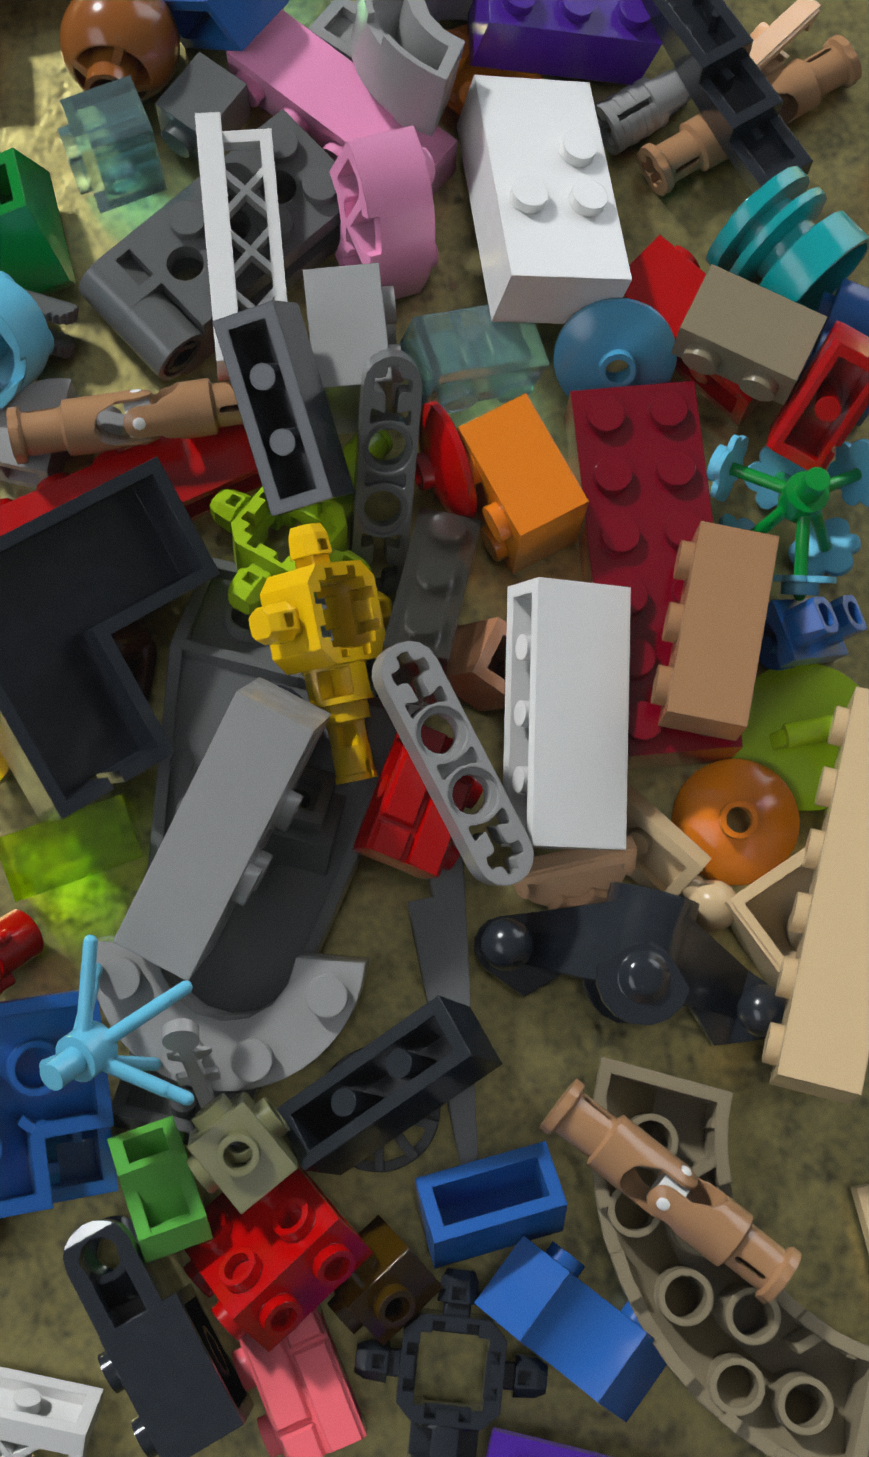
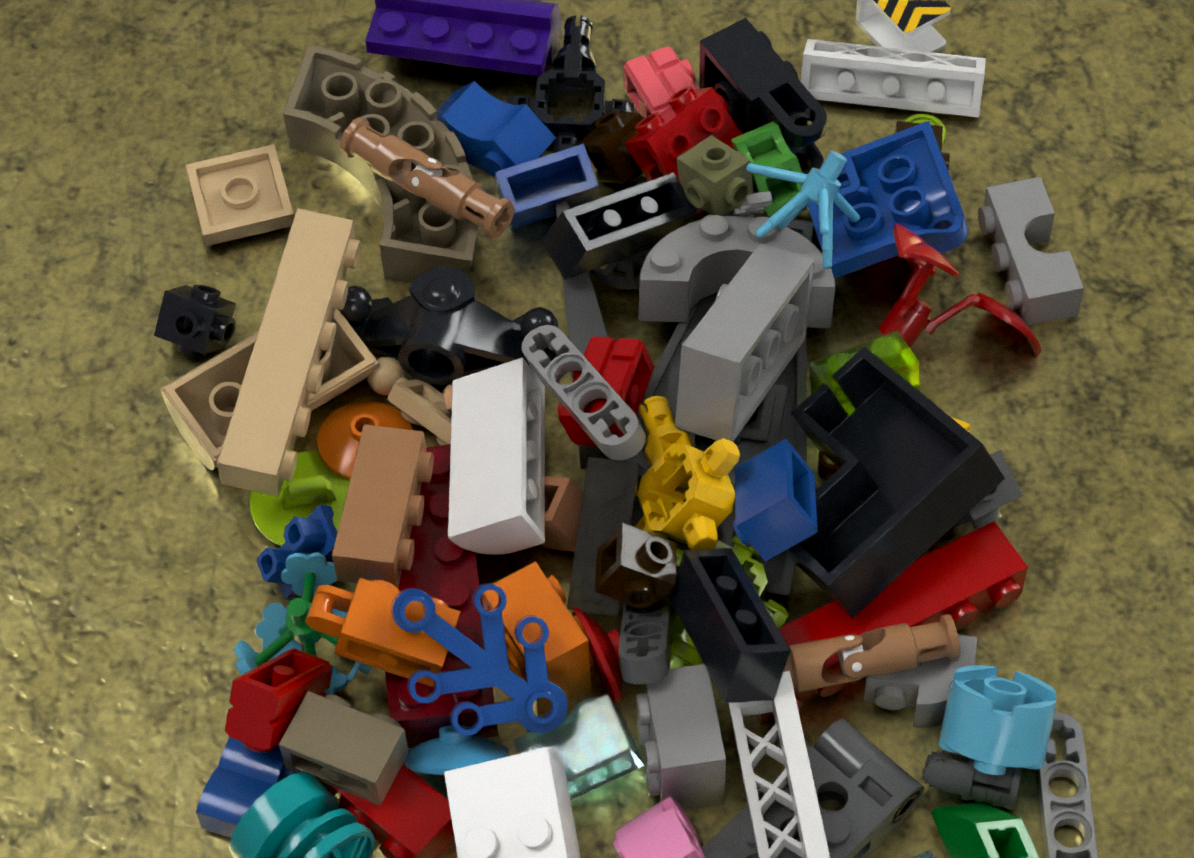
camera: 175 degrees left, 20 degrees down
none -> orange brick [305,578,460,687]
none -> blue plant [391,583,568,736]
none -> dark brown brick [595,523,679,611]
none -> blue piece [733,439,818,561]

